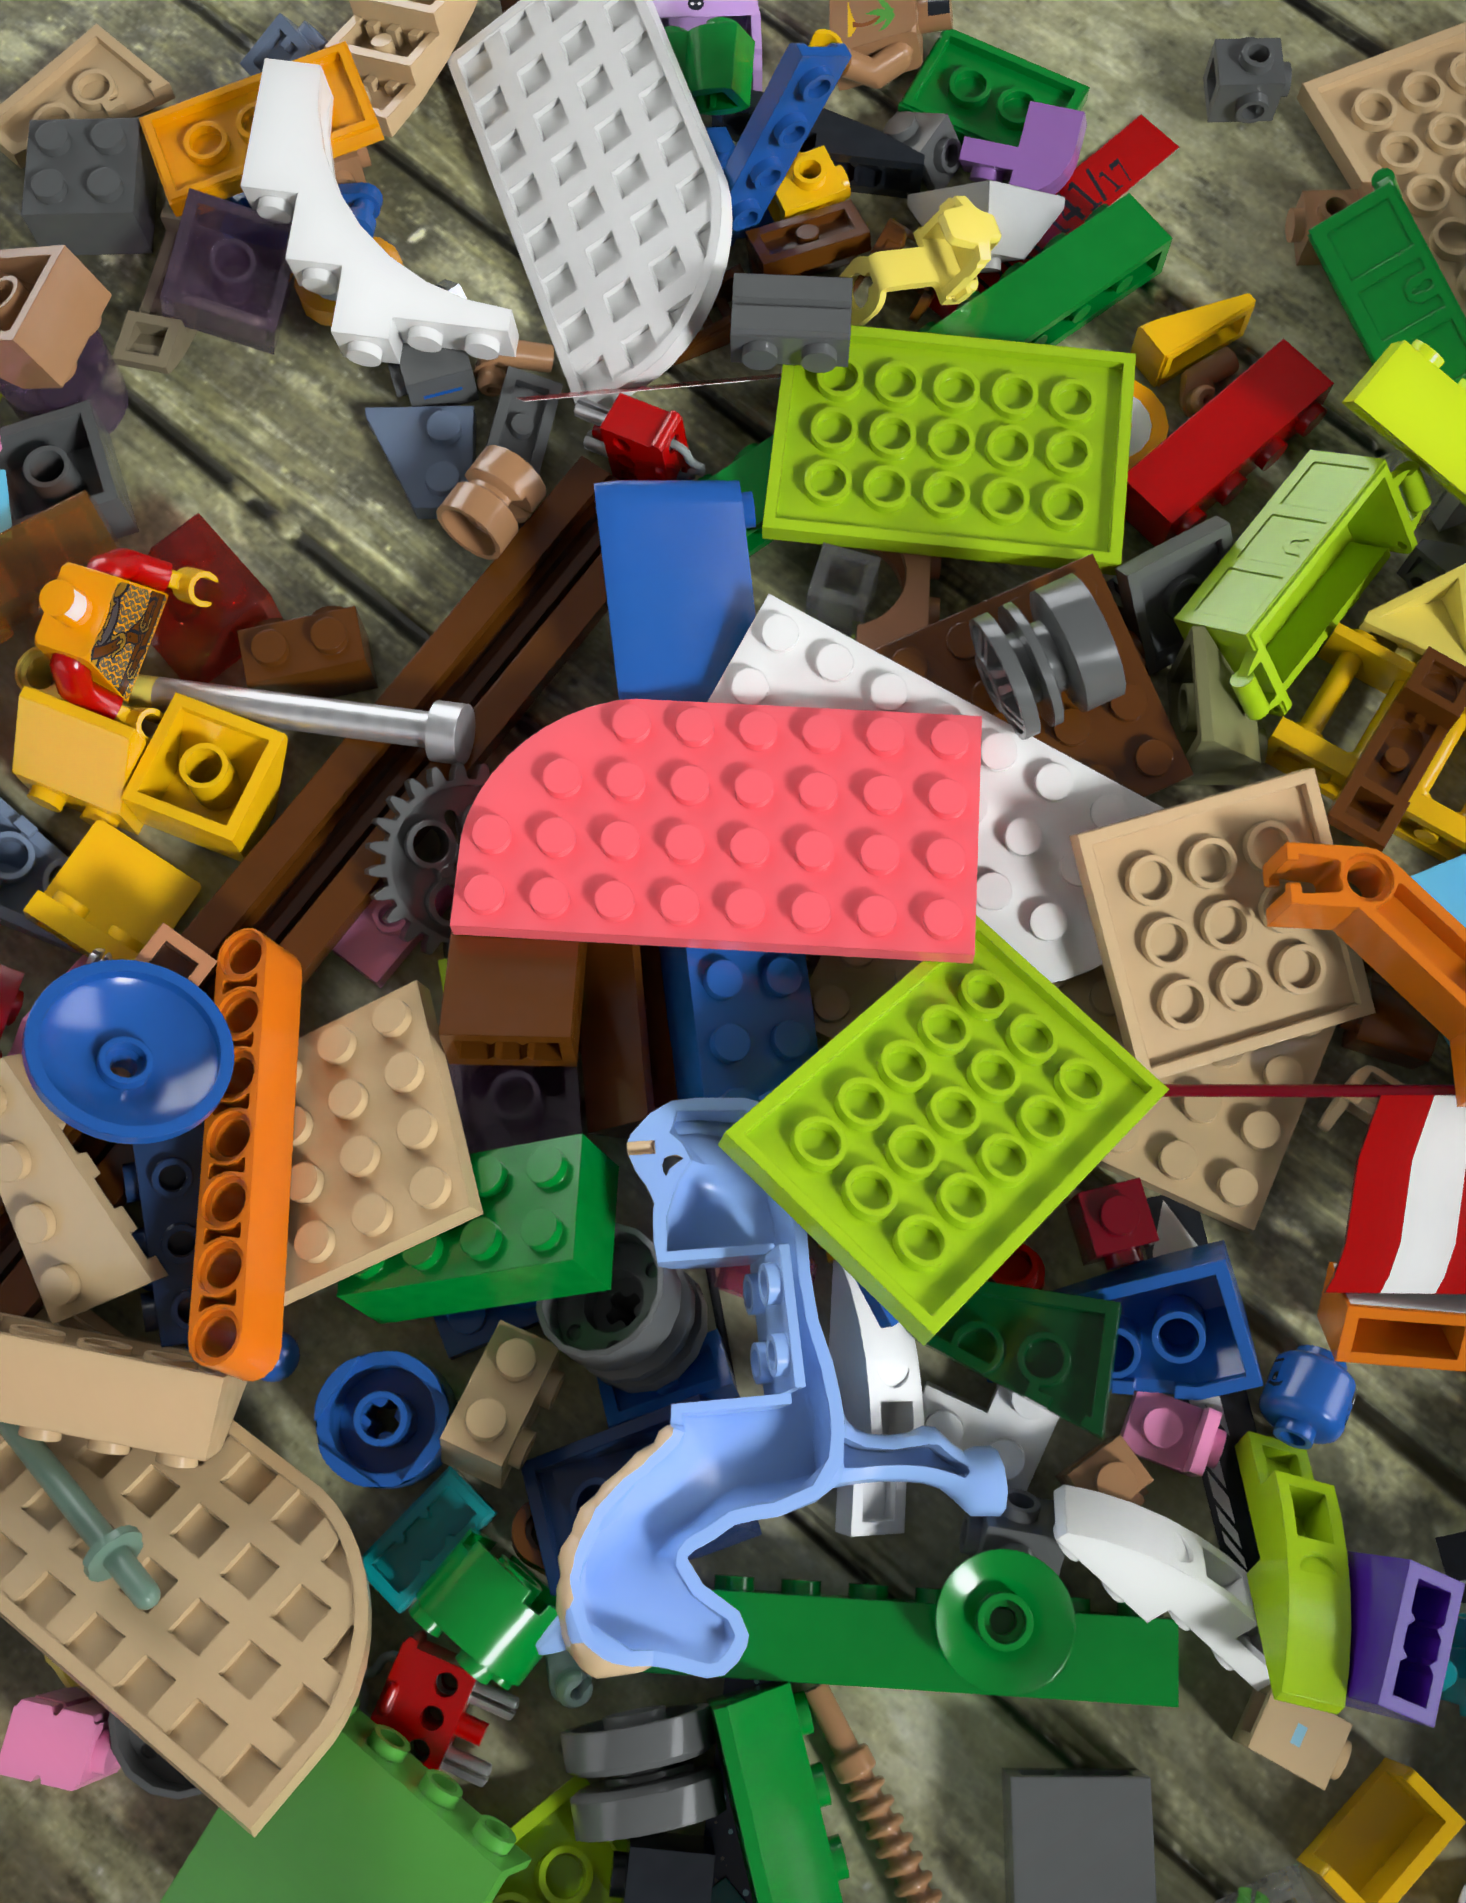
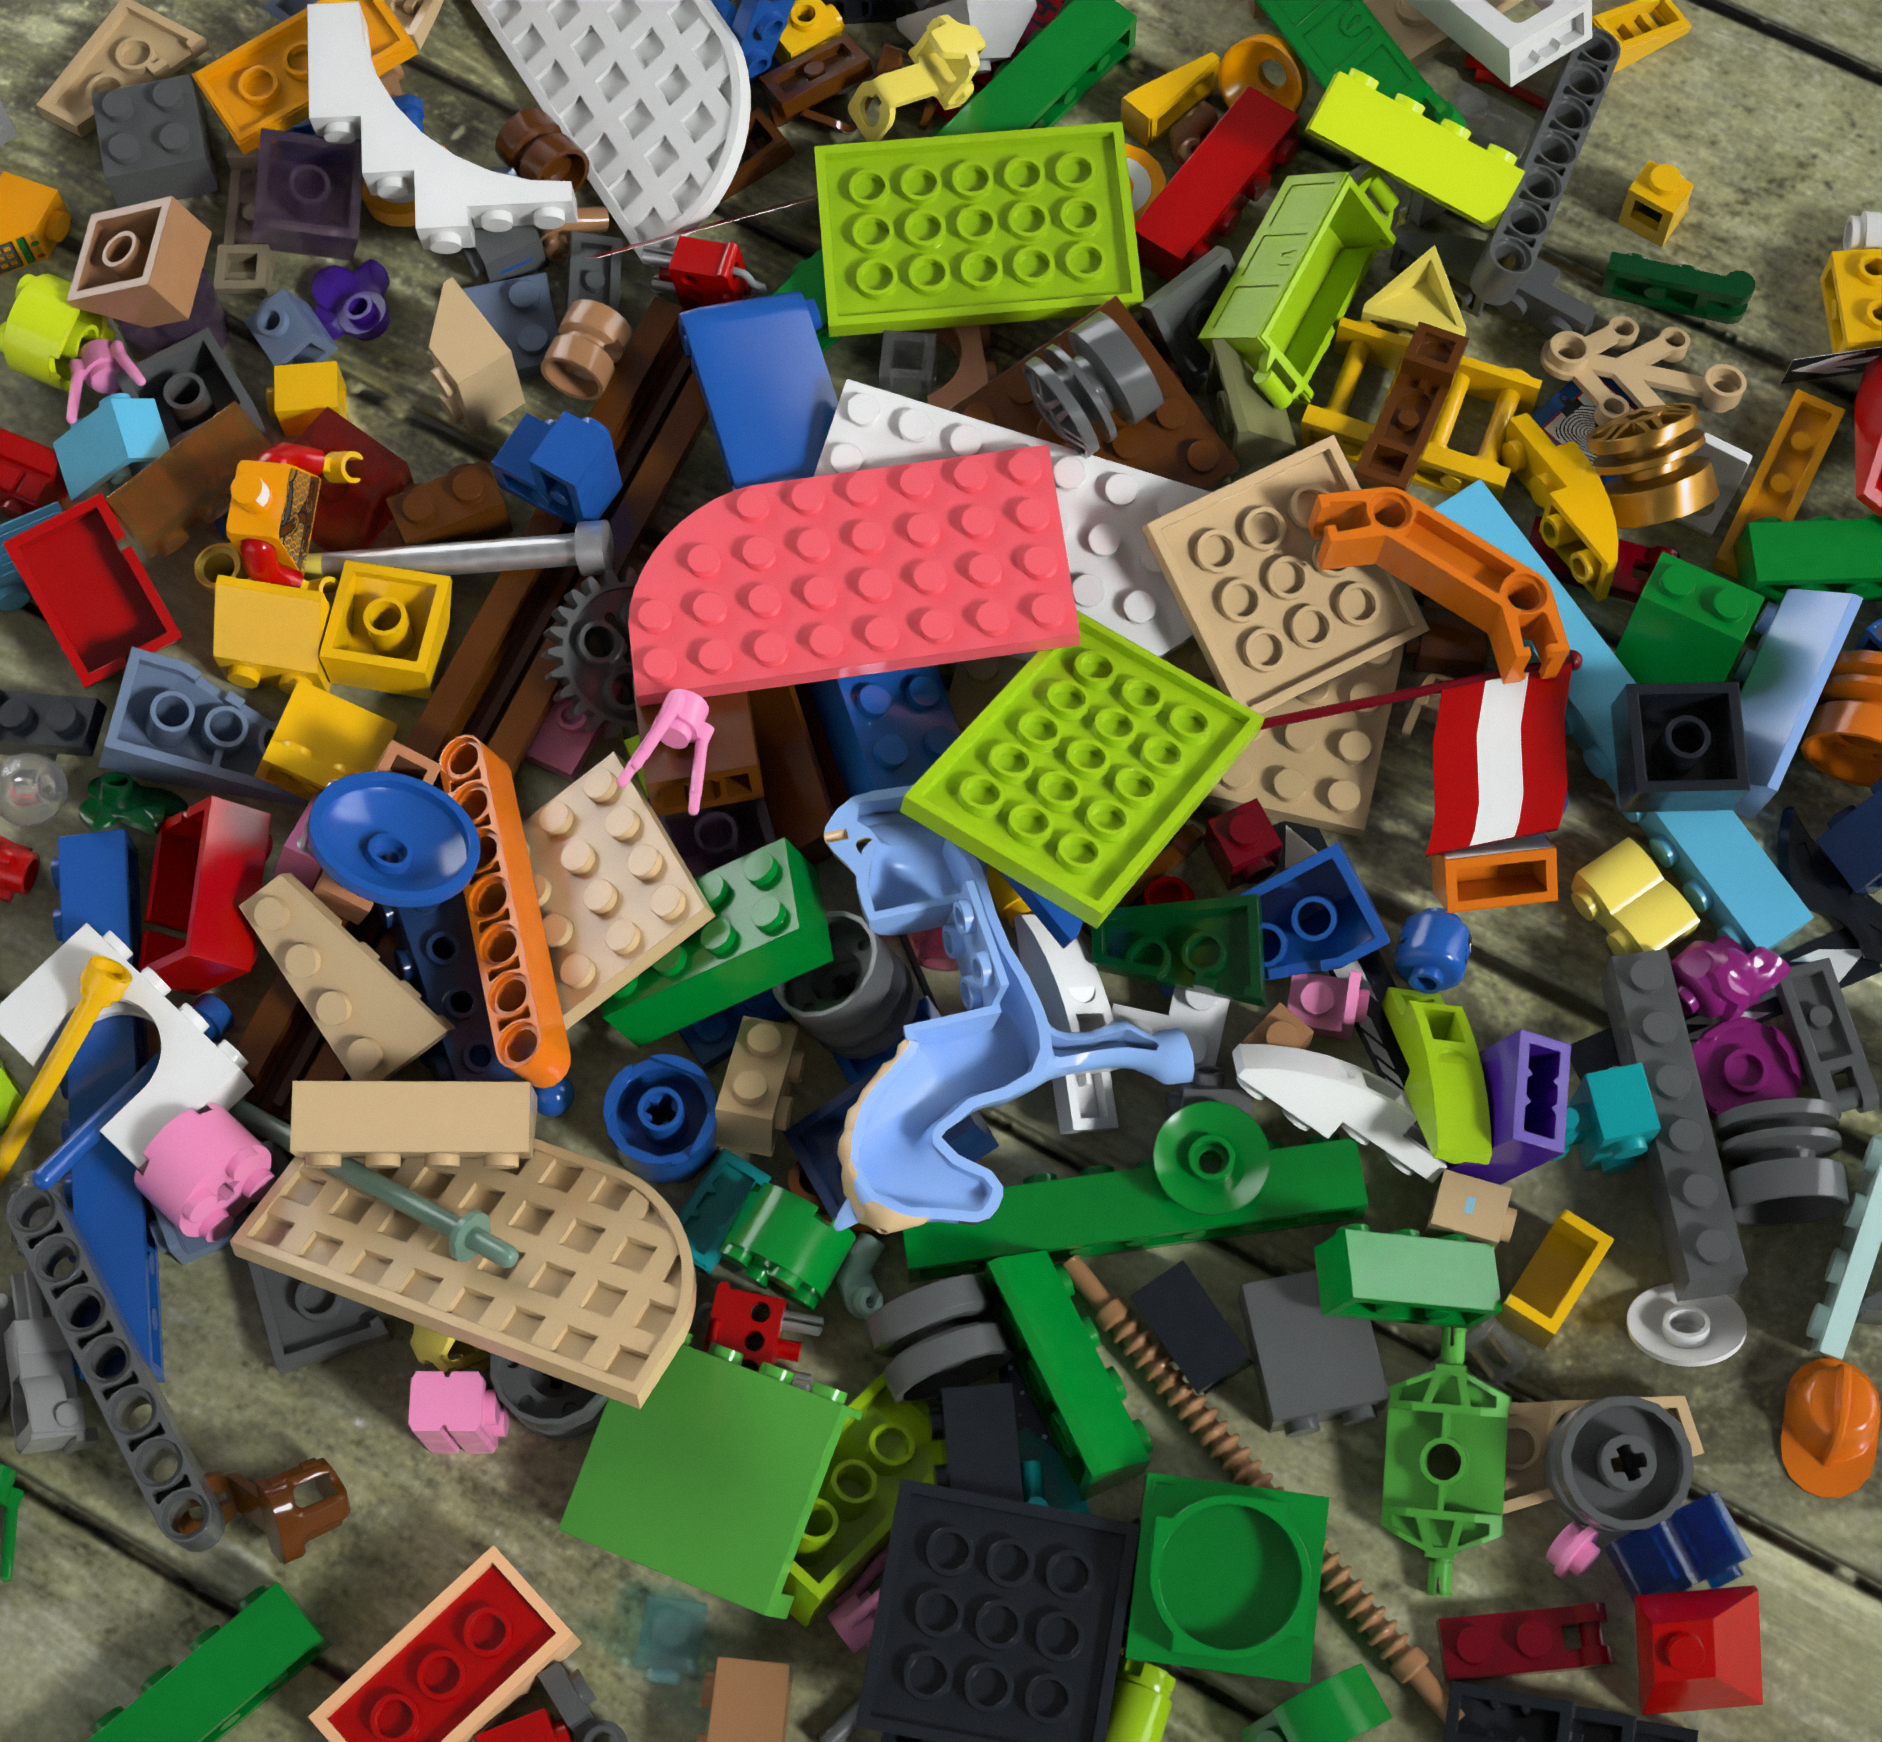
camera: 10 degrees left, 5 degrees down
dark grey brick [730,273,853,373] -> none
none -> sand blue brick [244,288,339,366]
none -> yellow brick [266,361,347,437]
none -> dark purple plate [310,259,390,341]
none -> tan slope [429,277,526,436]
none -> blue brick [491,411,623,529]
none -> reddish brown wheel [495,108,589,194]
none -> bright pink plant [616,689,715,815]
none -> black hinge [1130,1260,1253,1395]
none -> light orange piece [1218,34,1308,113]
none -> brick [1314,1224,1503,1329]

